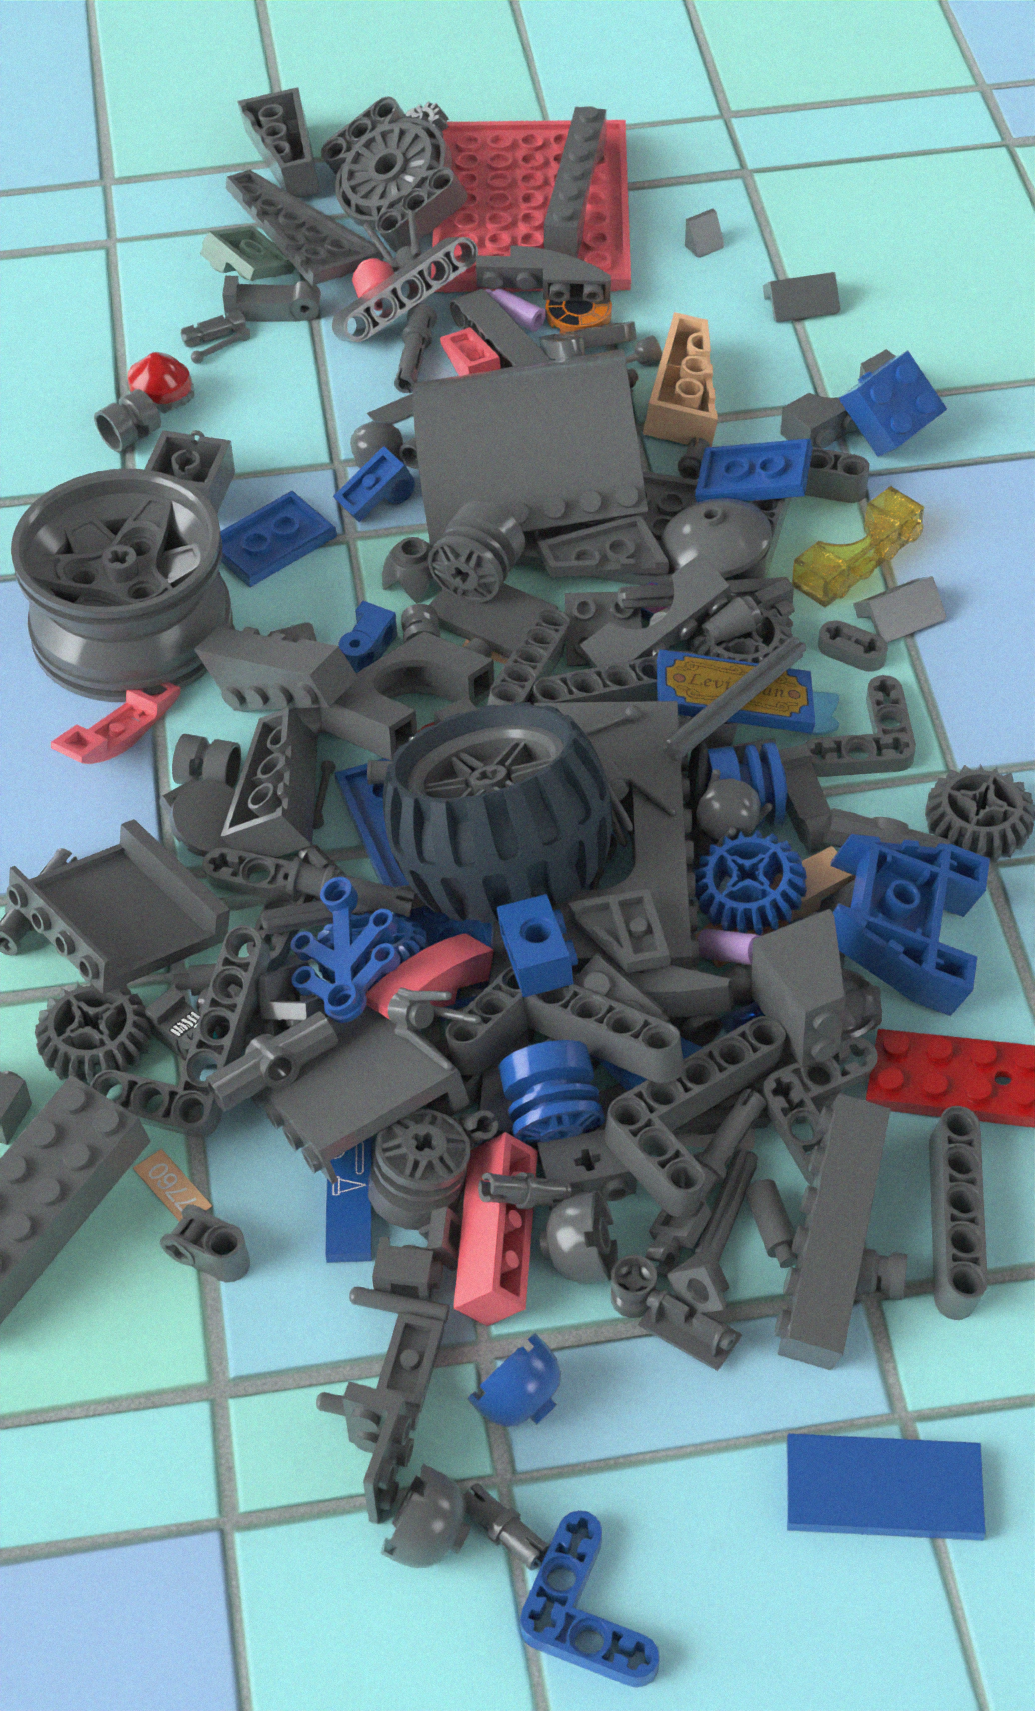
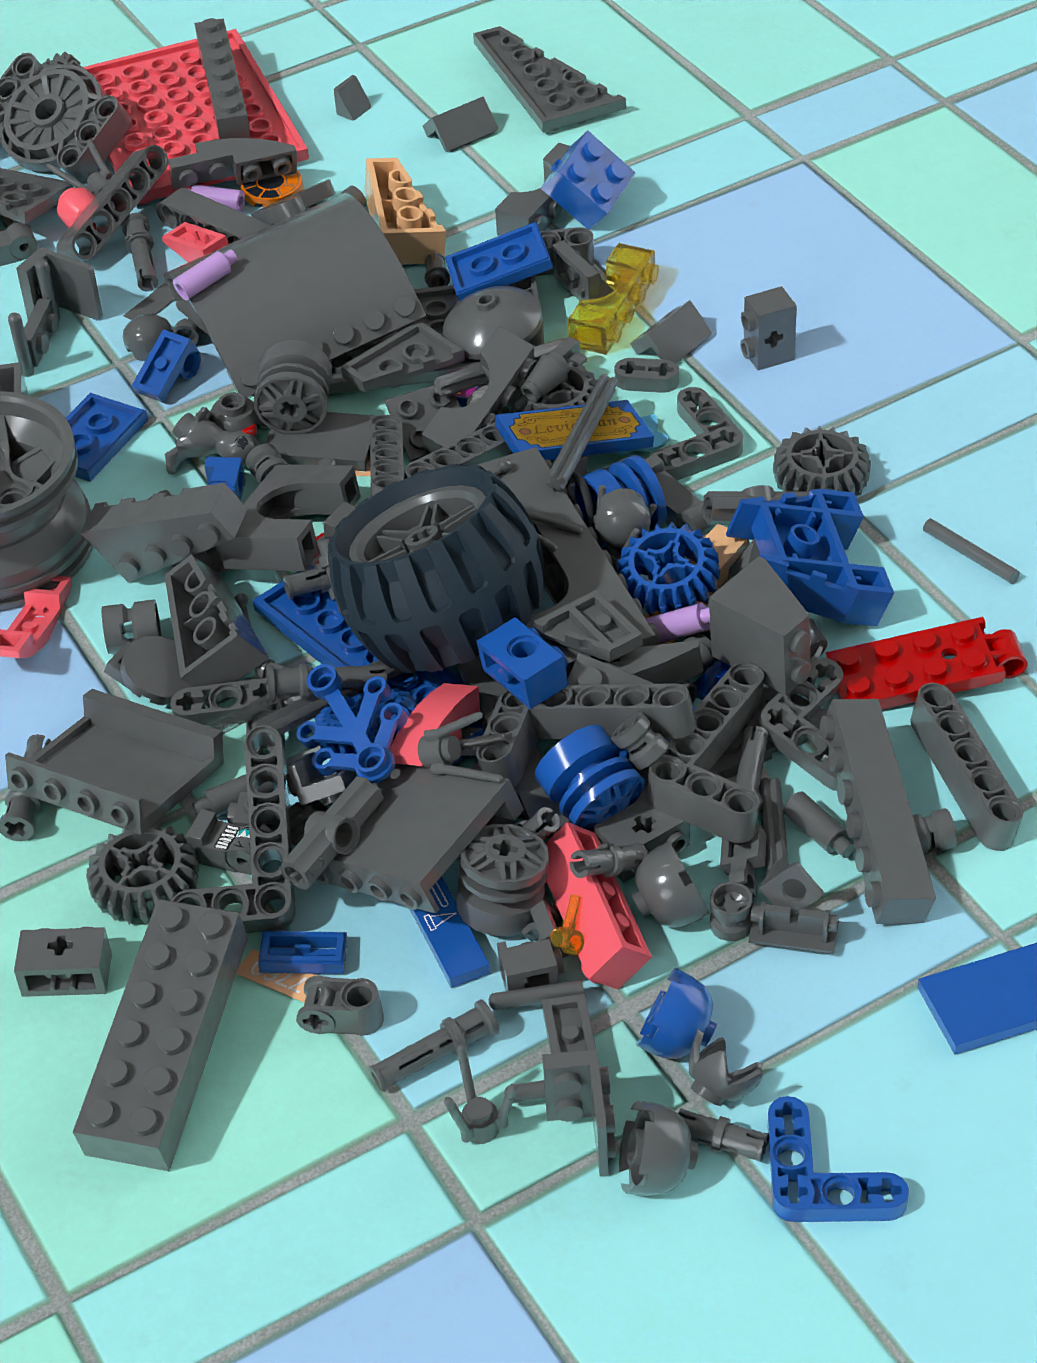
camera: 20 degrees left, 5 degrees down
none -> dark grey plate [8,259,60,377]
none -> dark grey bracket [16,247,103,320]
none -> dark grey animal [165,407,259,474]
none -> lavender cylinder [173,249,238,301]
none -> blue tile [258,931,348,974]
none -> dark grey pin [369,999,500,1092]
none -> dark grey plant [444,1045,517,1144]
none -> dark grey wing [473,26,626,132]
none -> clear yellow hand [550,894,584,955]
none -> dark grey bracket [552,240,616,310]
none -> dark grey wheel [611,712,669,770]
none -> dark grey piece [689,1029,764,1106]
none -> dark grey brick [740,286,797,371]

